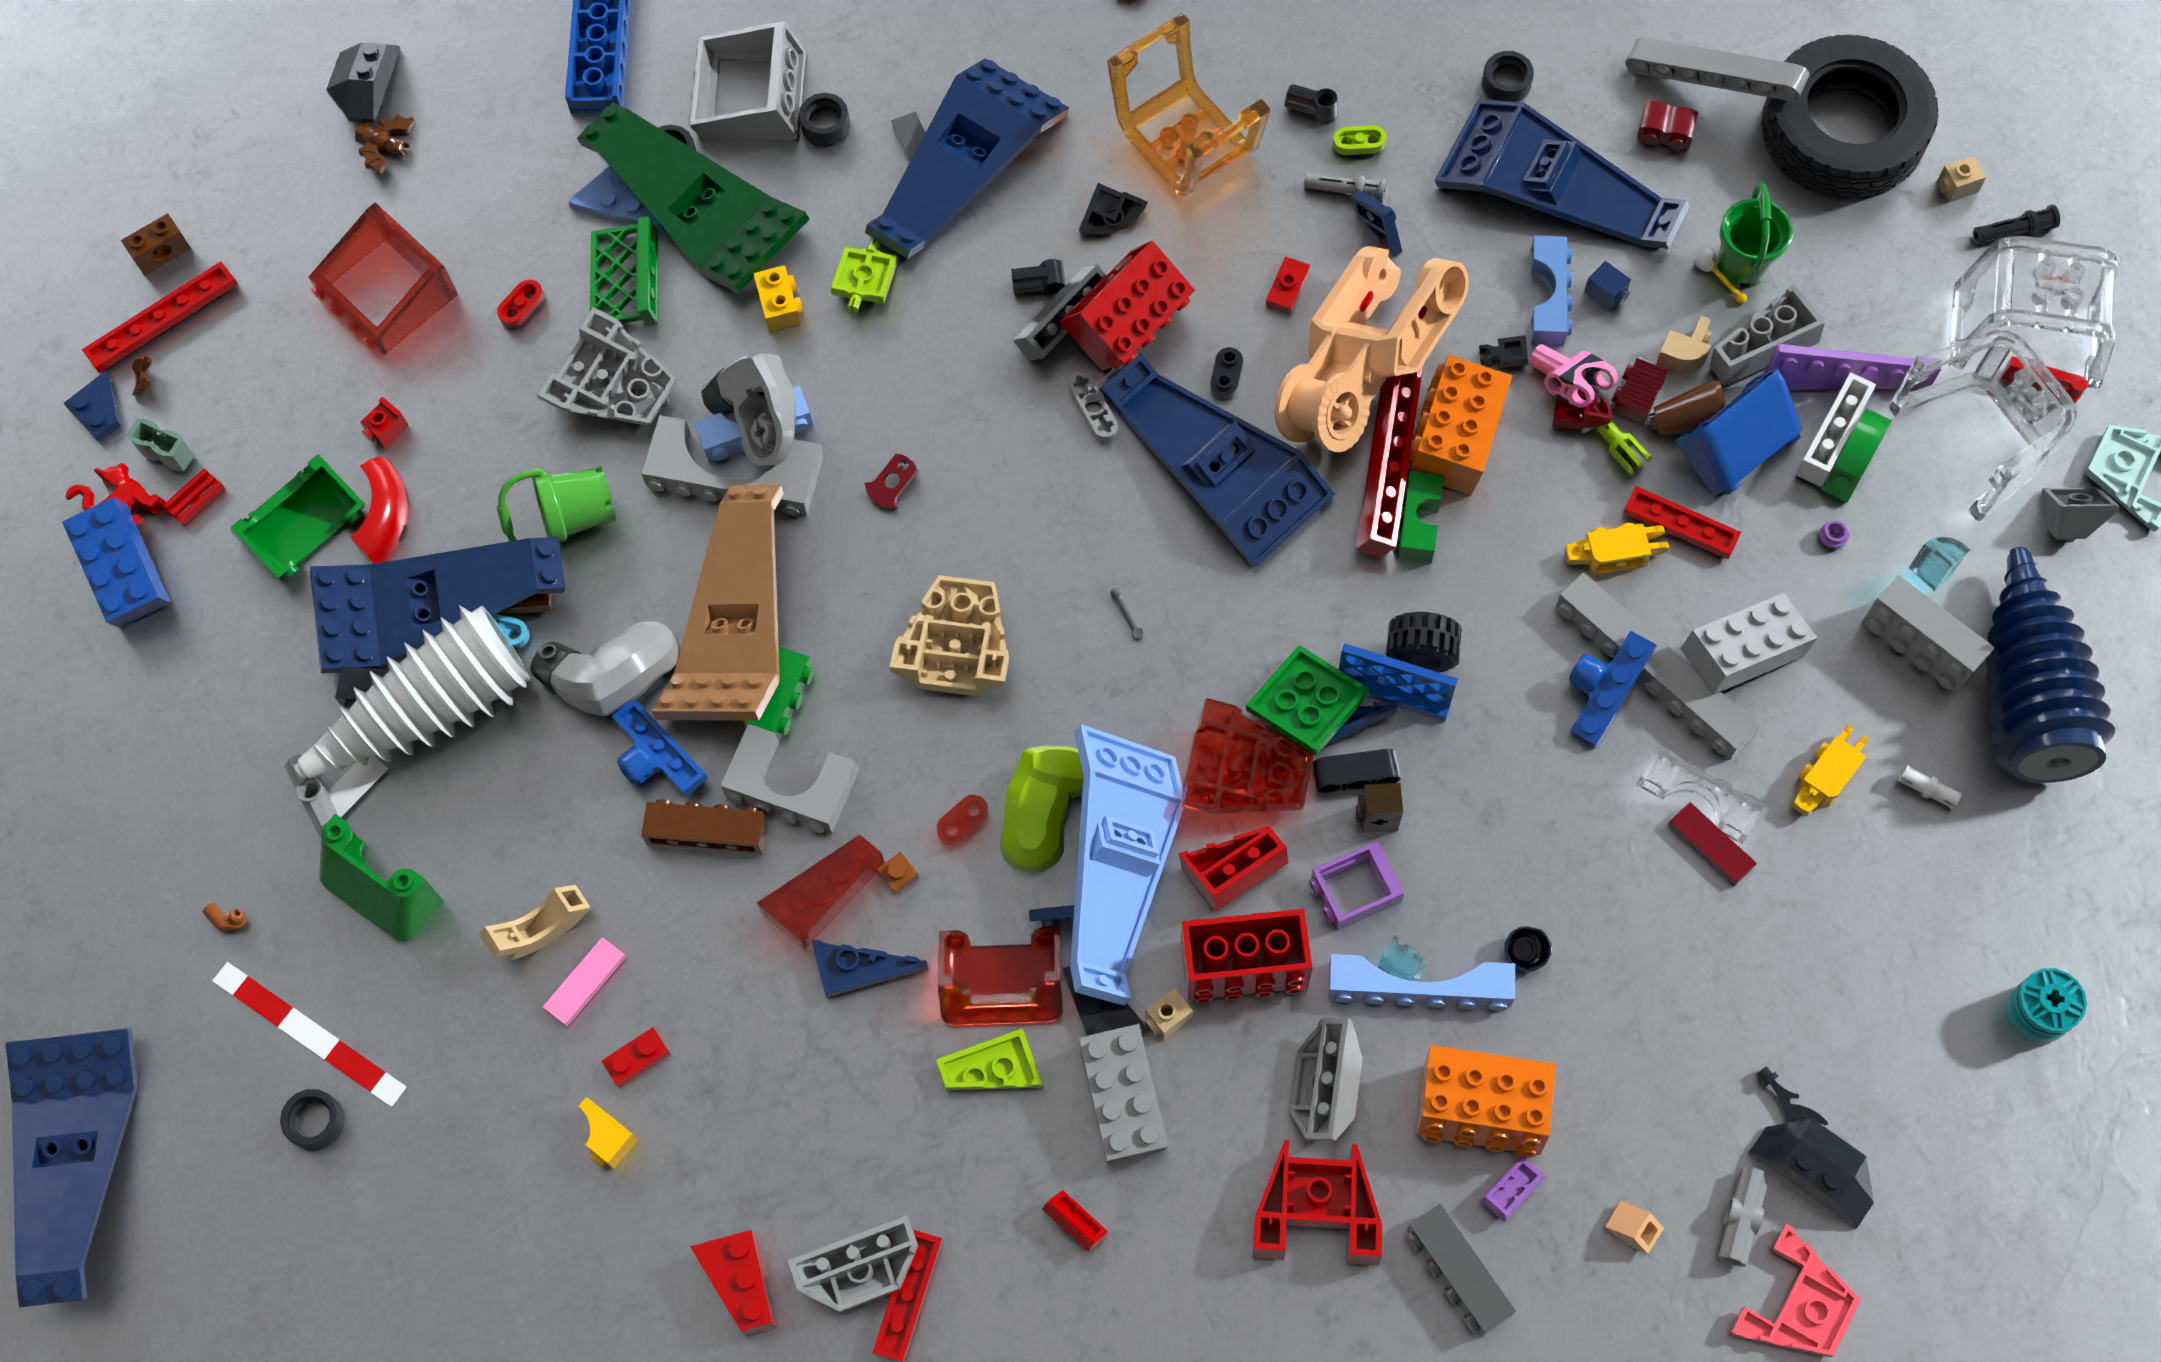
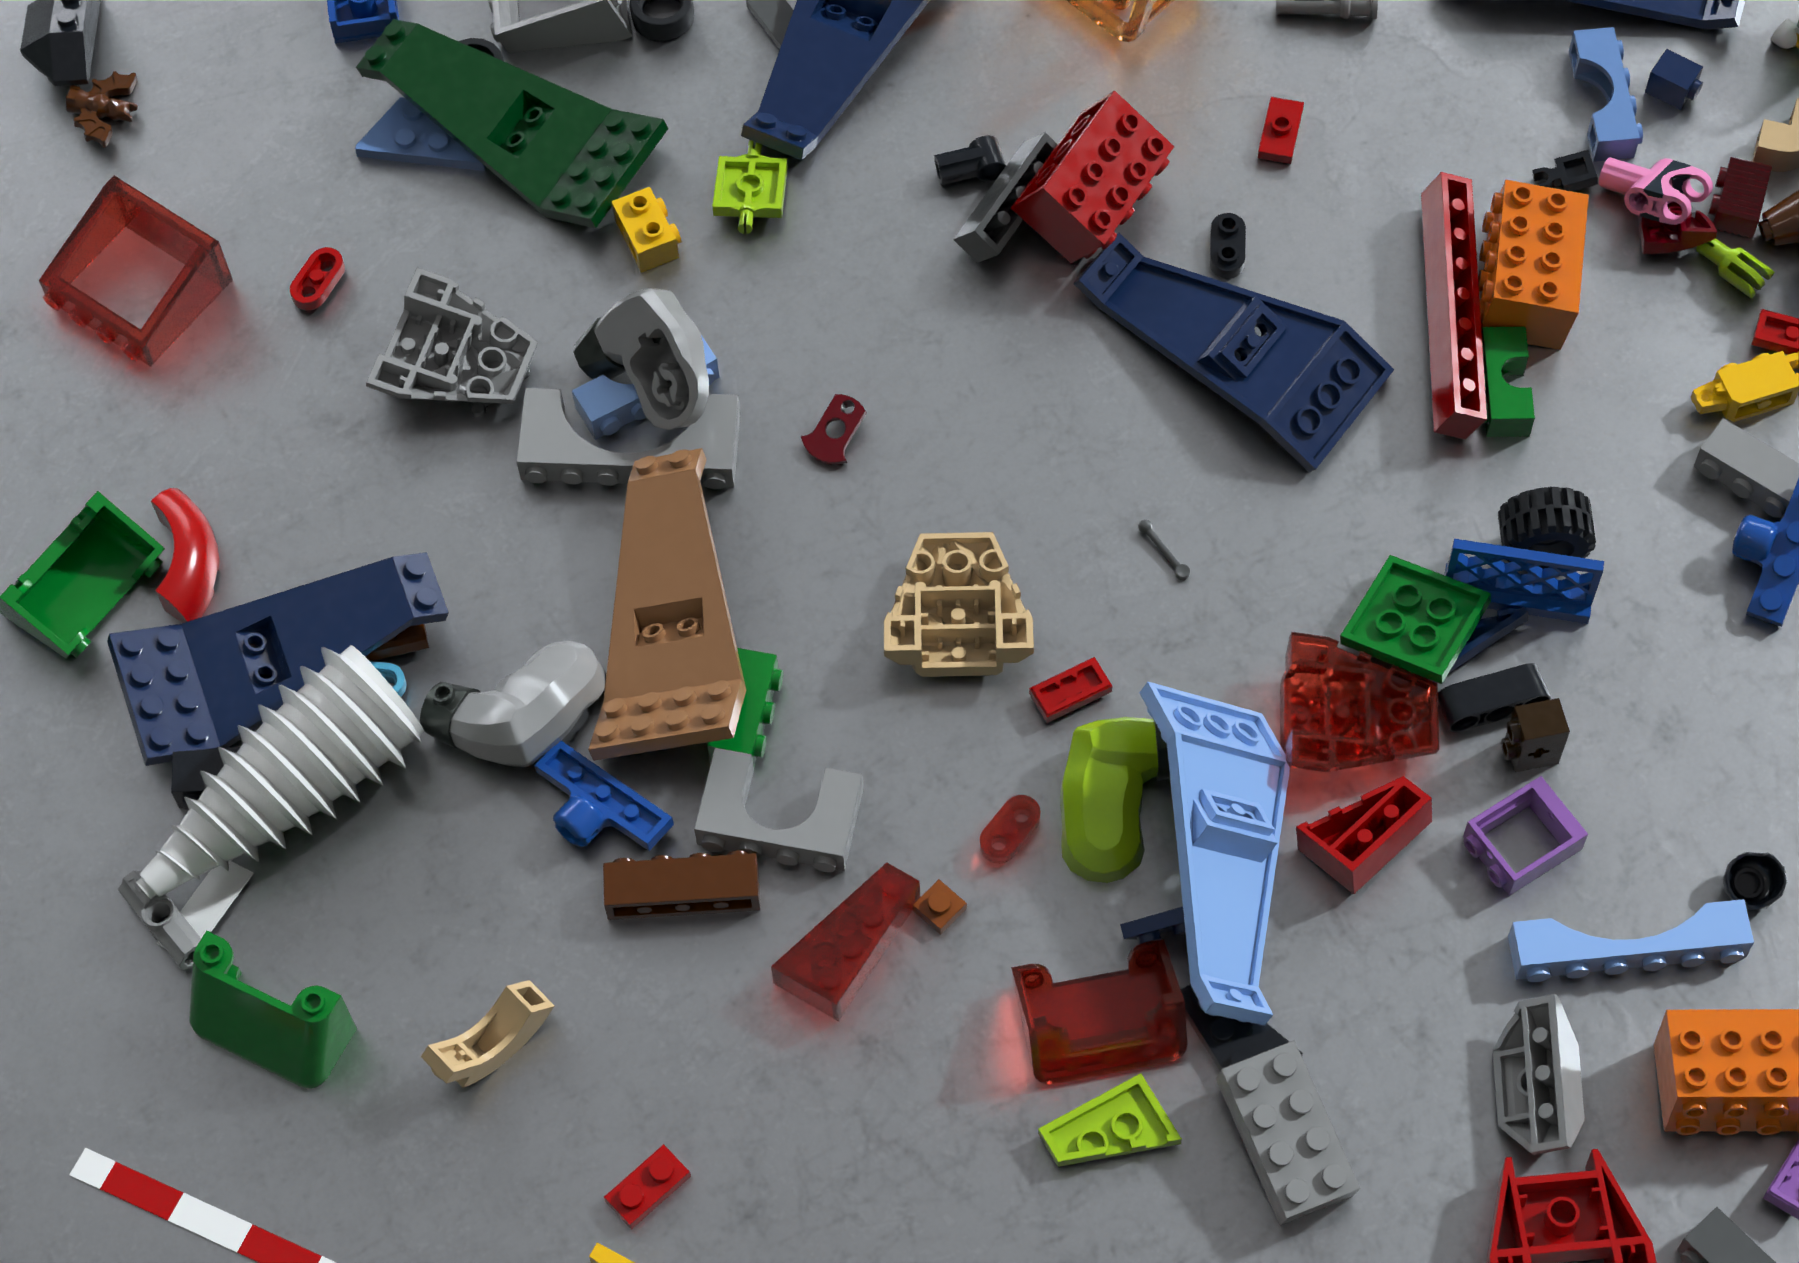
camera: 10 degrees left, 5 degrees down
dark orange arm [202,903,246,931] -> none
red brick [360,397,409,447] -> none
bright green piece [496,466,616,547] -> none
bright pink tile [542,937,626,1027] -> none
green fence [590,216,658,325] -> none
dark blue wing [812,940,929,998] -> none
light grey beam [1069,371,1118,443] -> none
black brick [1078,183,1148,235] -> none
tan brick [1144,988,1193,1040] -> none
red brick [1181,909,1313,1003] -> none
light nougat arm [1274,246,1469,452] -> none
dark blue wing [1352,190,1403,257] -> none
clear light blue brick [1378,935,1428,981] -> none
none -> red plate [1029,657,1113,723]

